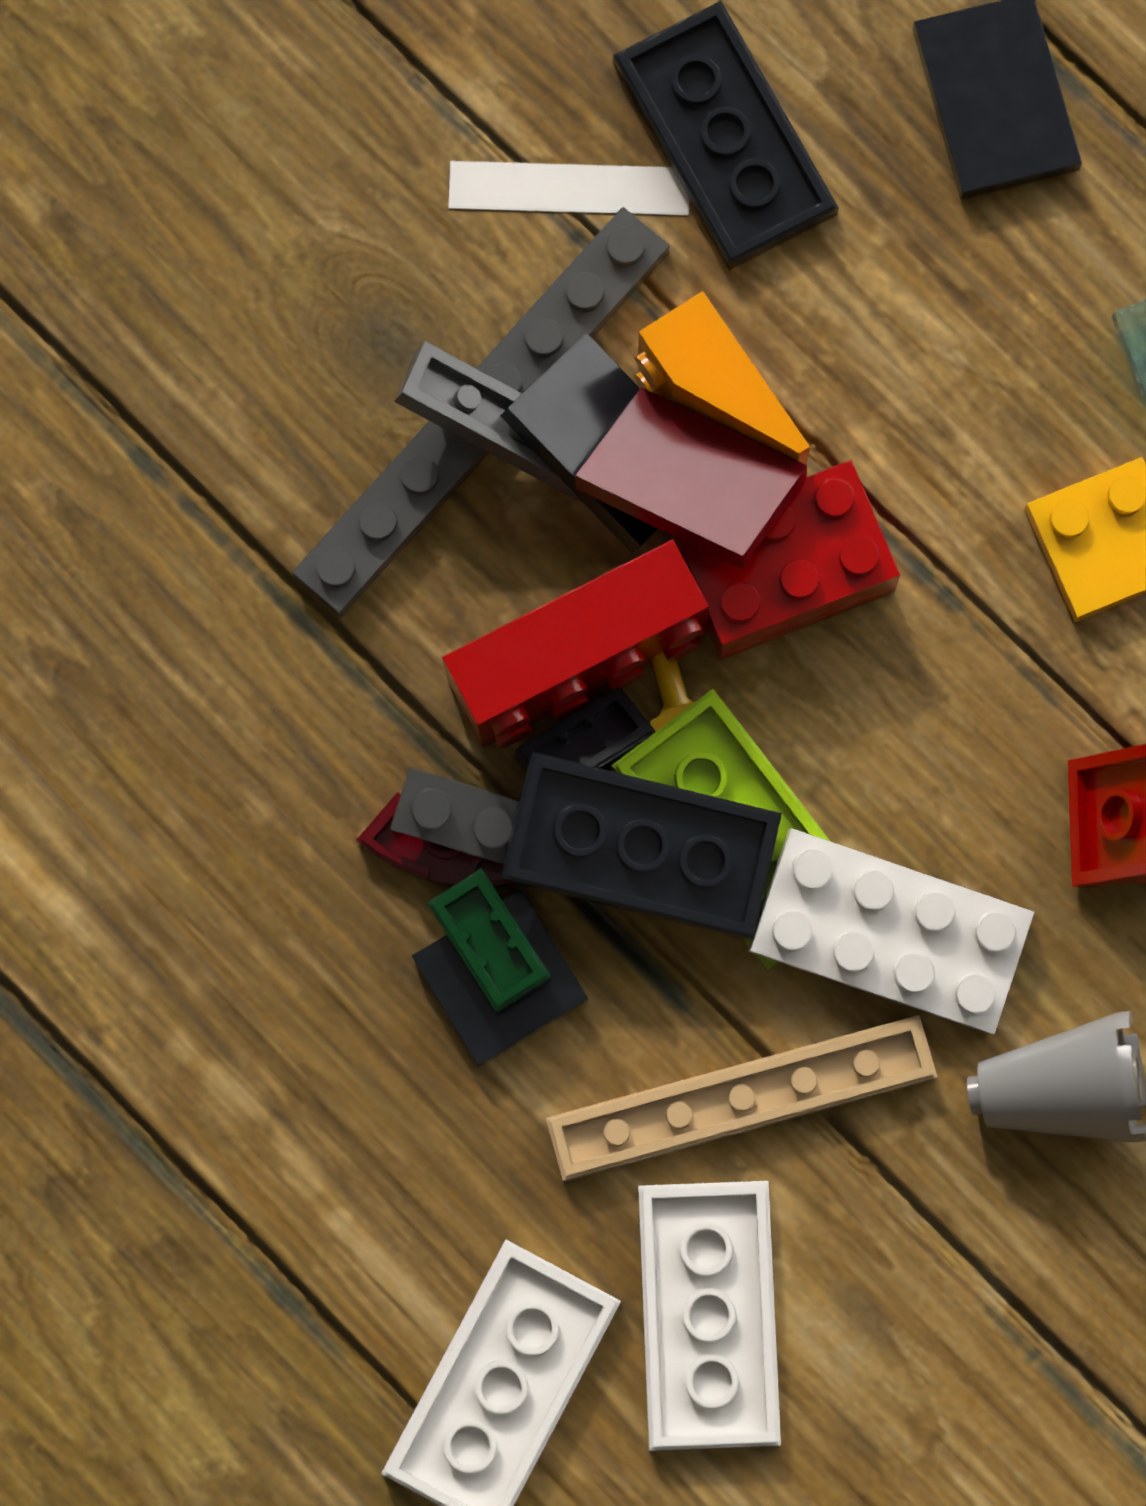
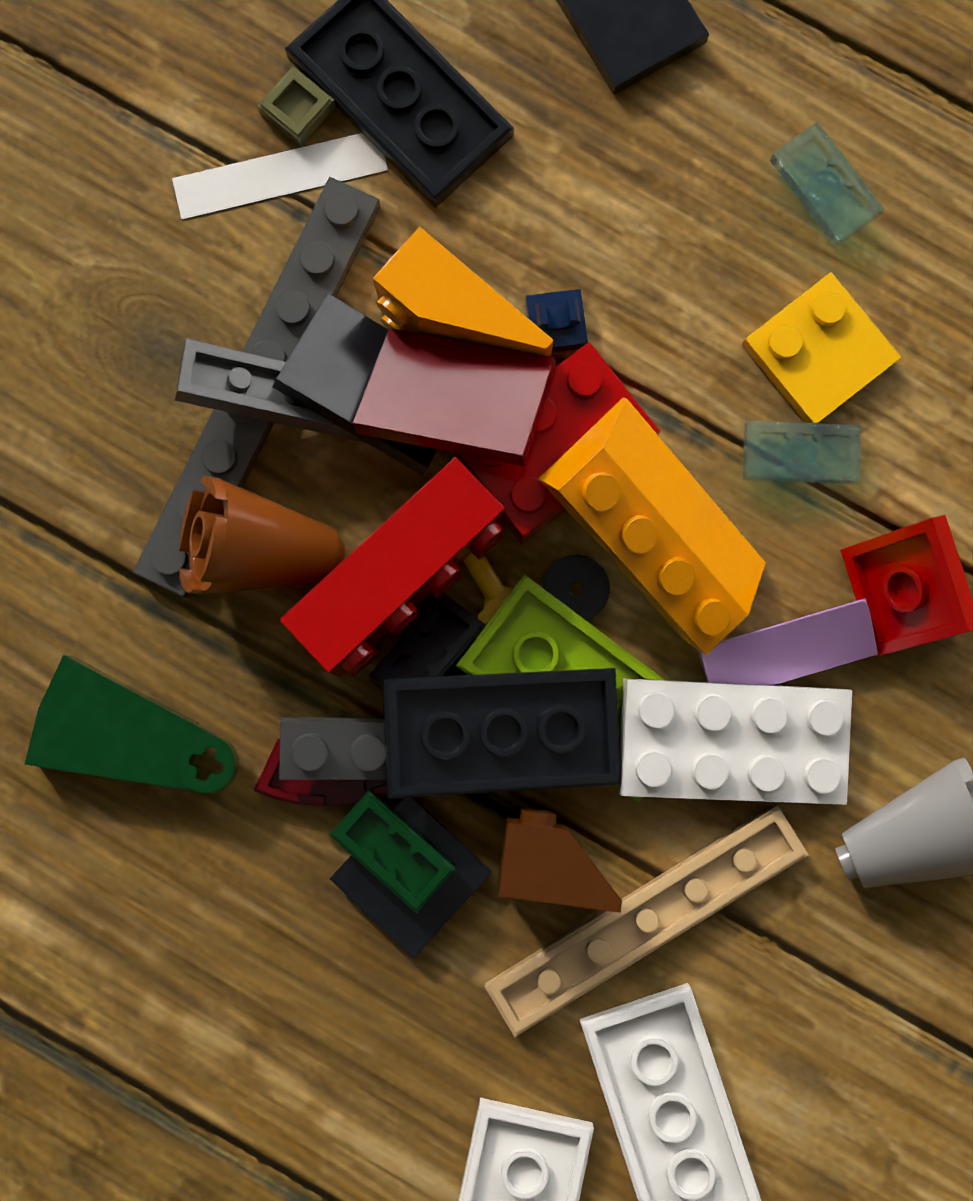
camera: 20 degrees left, 5 degrees up
none -> dark green piece [24,655,239,793]
none -> dark orange cone [179,476,345,594]
none -> olive tile [257,66,336,148]
none -> reddish brown slope [497,807,622,913]
none -> dark blue tile [525,289,588,353]
none -> light orange slope [539,398,766,656]
none -> black wheel [542,555,610,621]
none -> lavender slope [696,598,878,686]
none -> clear light blue plate [743,421,860,484]

